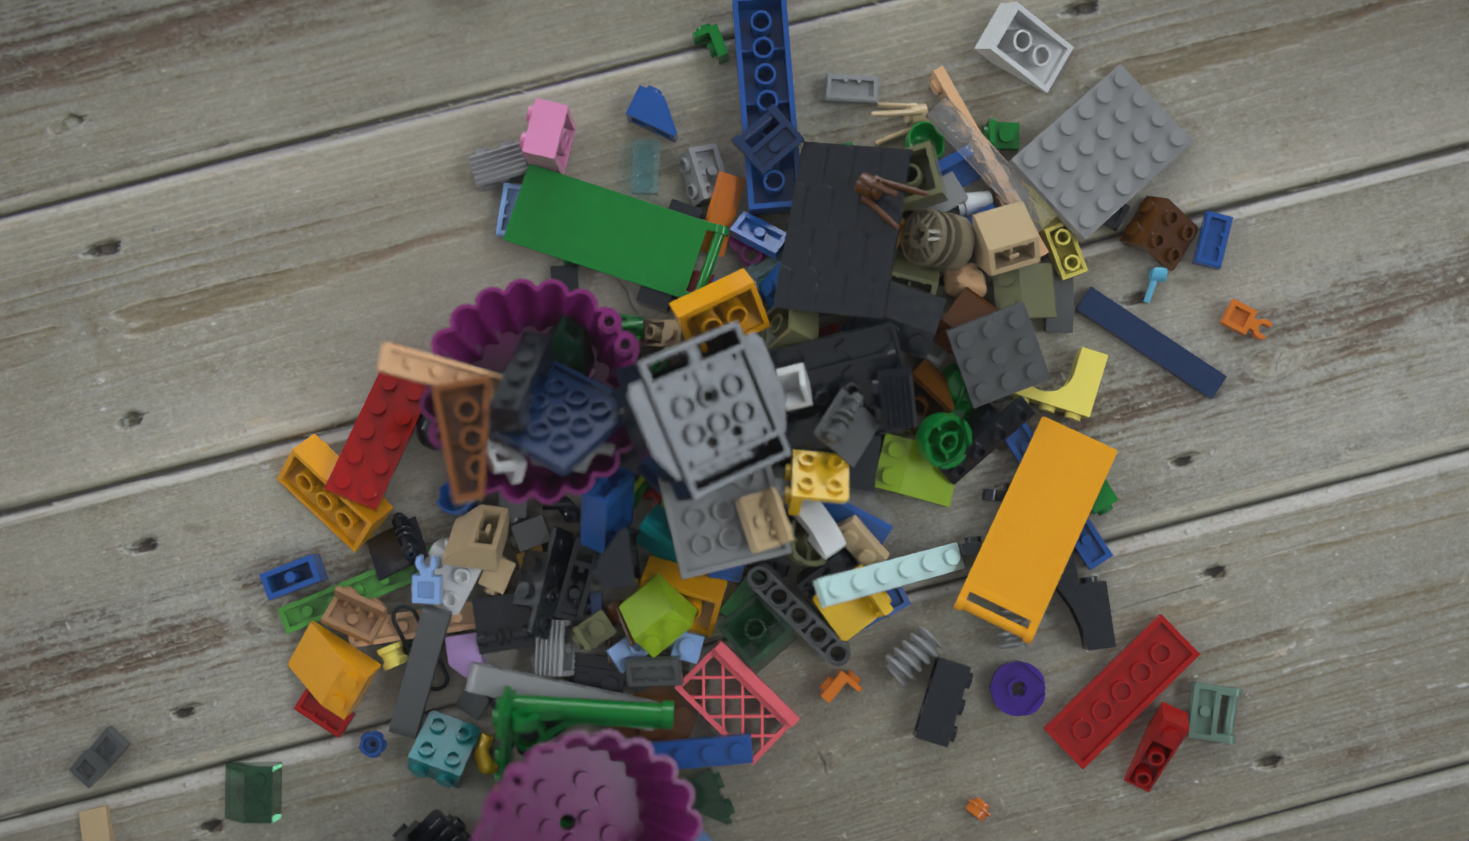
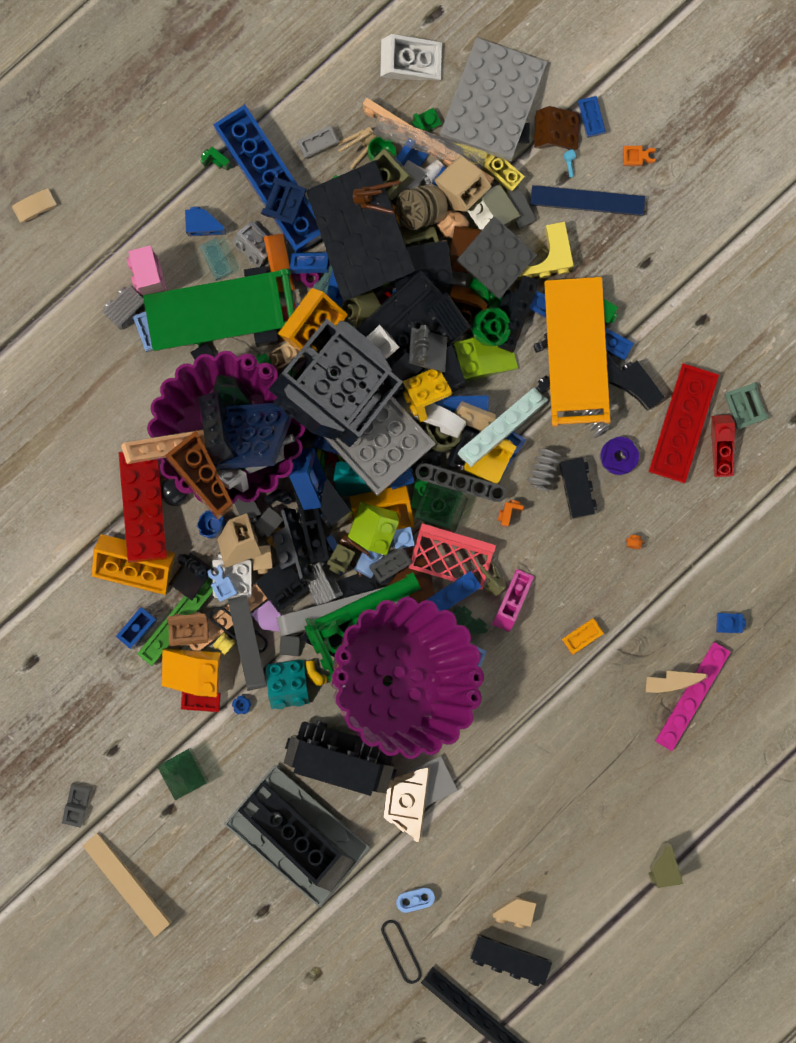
camera: 25 degrees left, 0 degrees up
tan bracket [734,486,794,554] -> none
none -> olive plant [460,555,507,596]
none -> dark pink slope [492,569,534,632]

